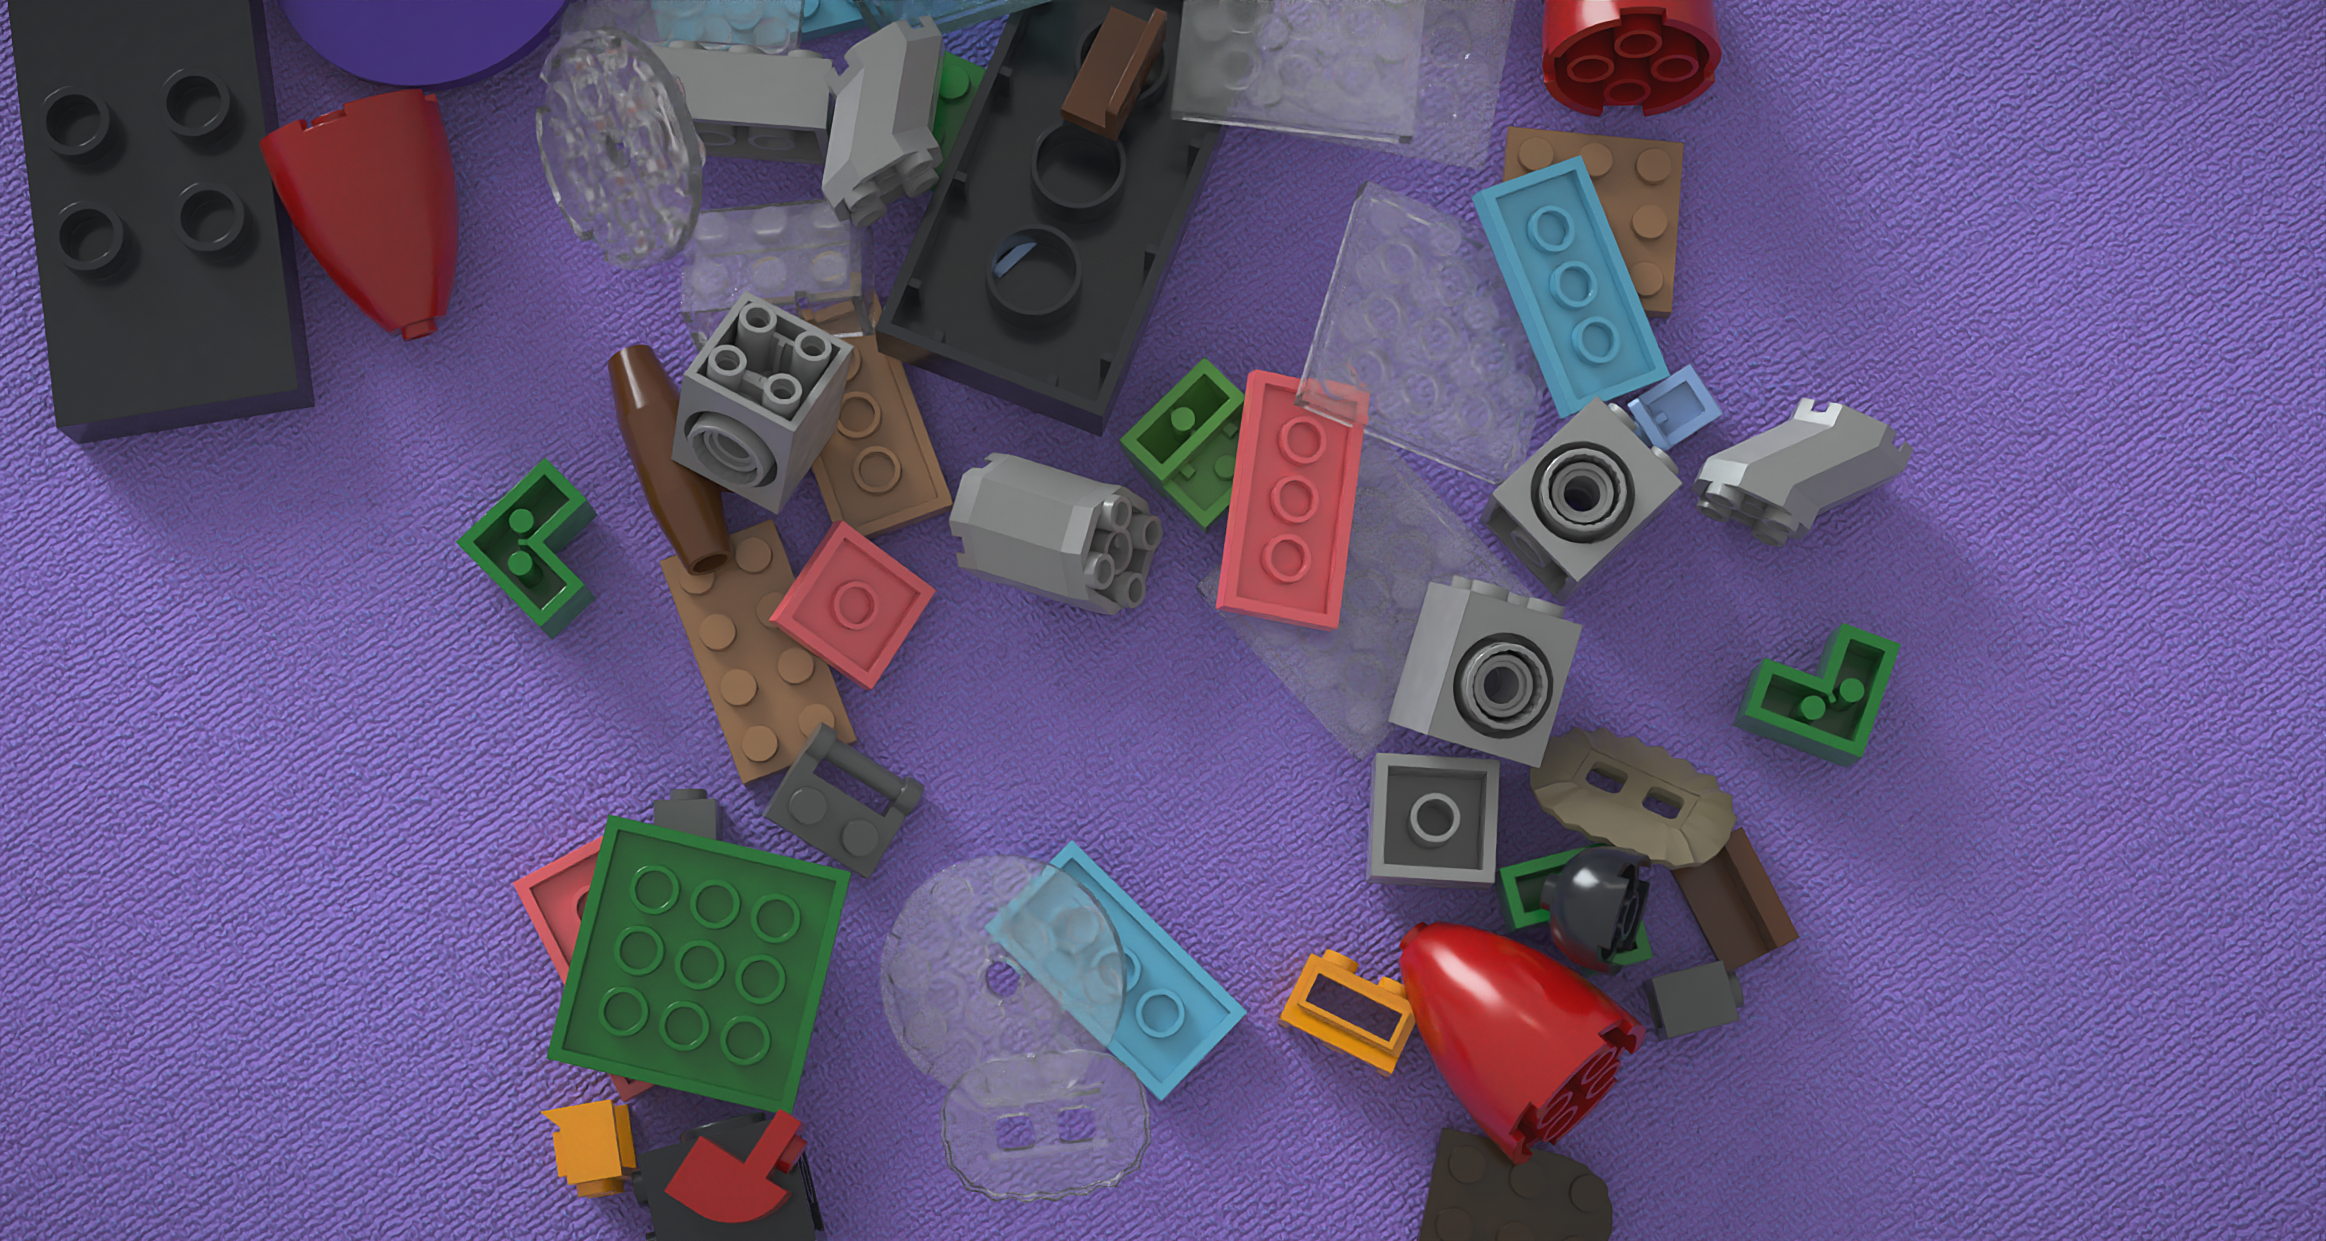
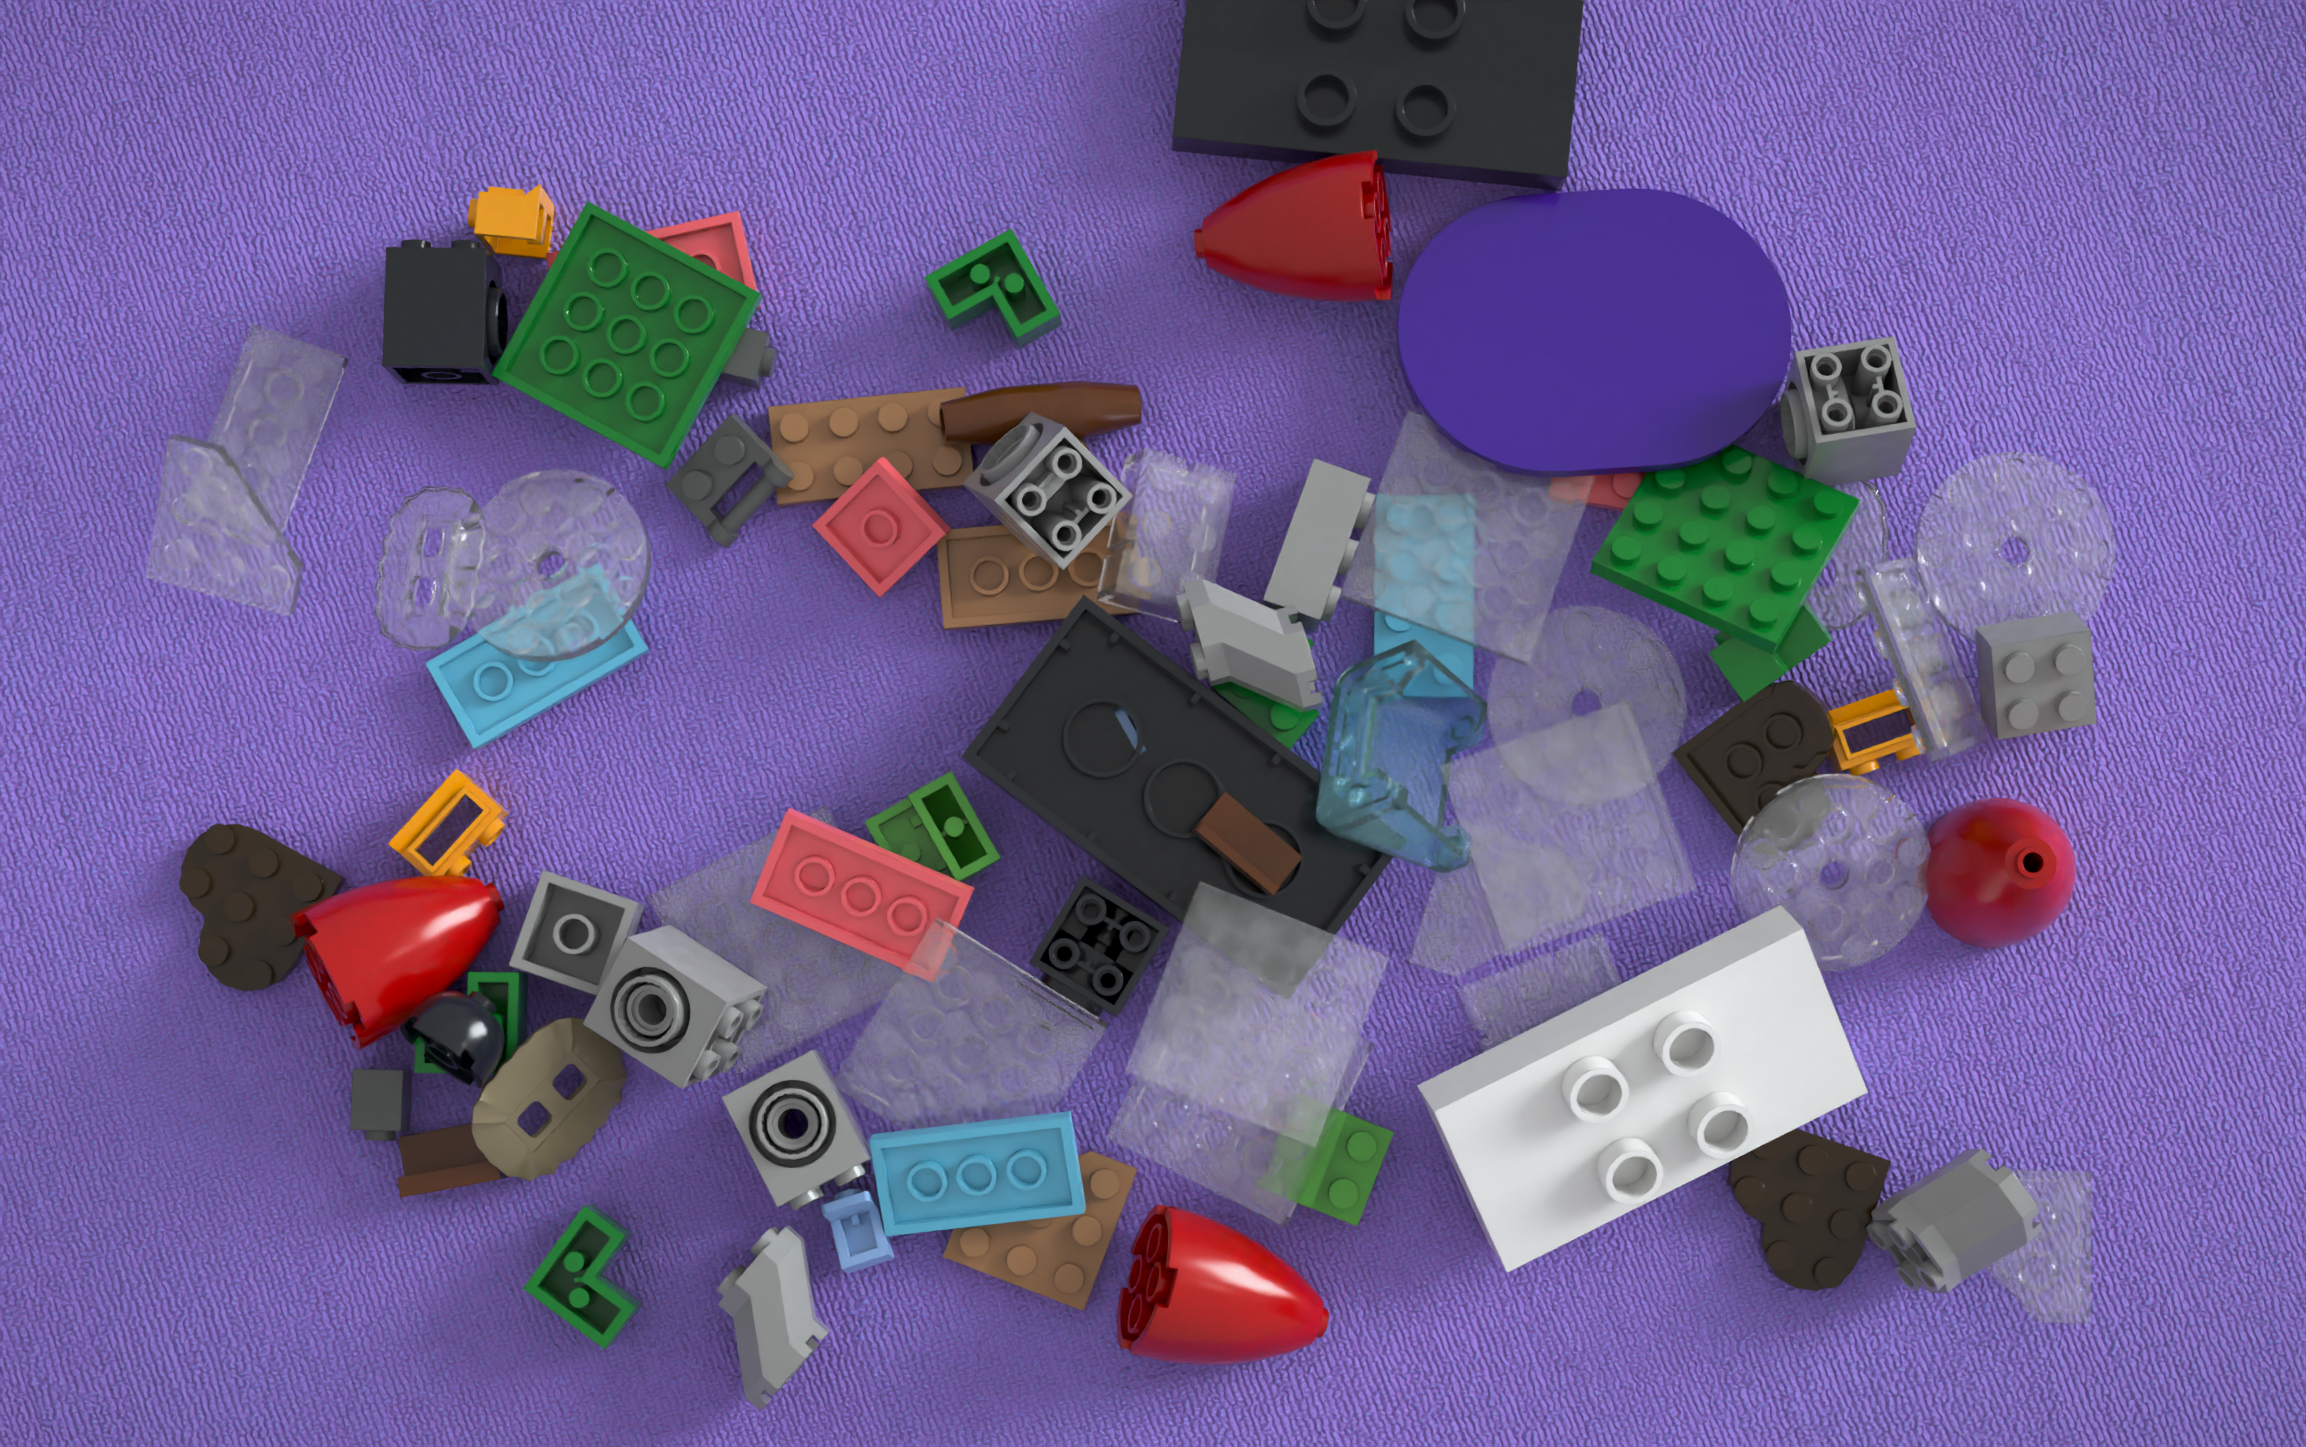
camera: 105 degrees right, 5 degrees up
clear plate [535,26,706,270] -> none
red brick [664,1109,808,1224] -> none
light grey brick [949,452,1162,615] -> none
none -> black brick [1029,875,1170,1018]

